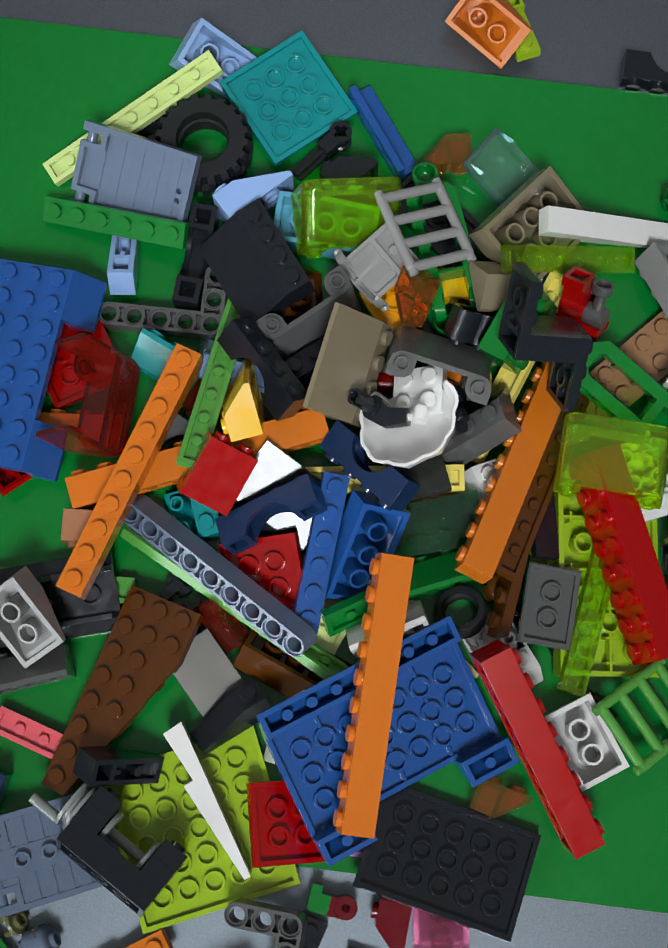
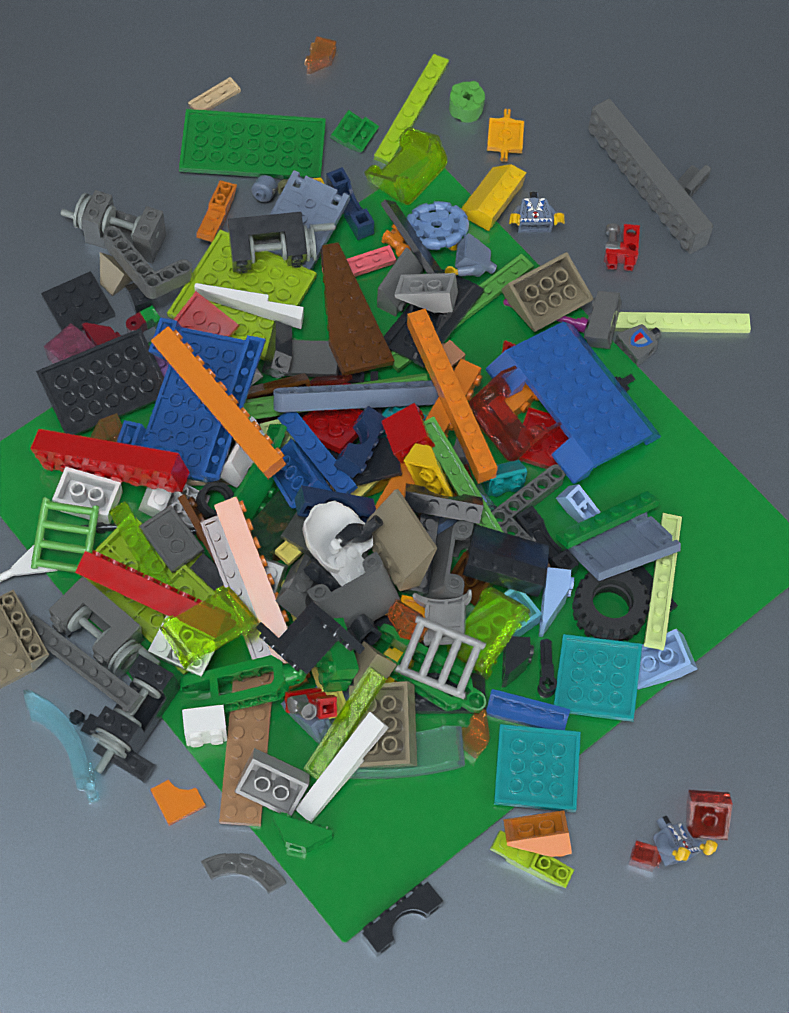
camera: 130 degrees right, 15 degrees down
black slope [73,746,164,787] -> none
none -> teal plate [494,724,581,812]

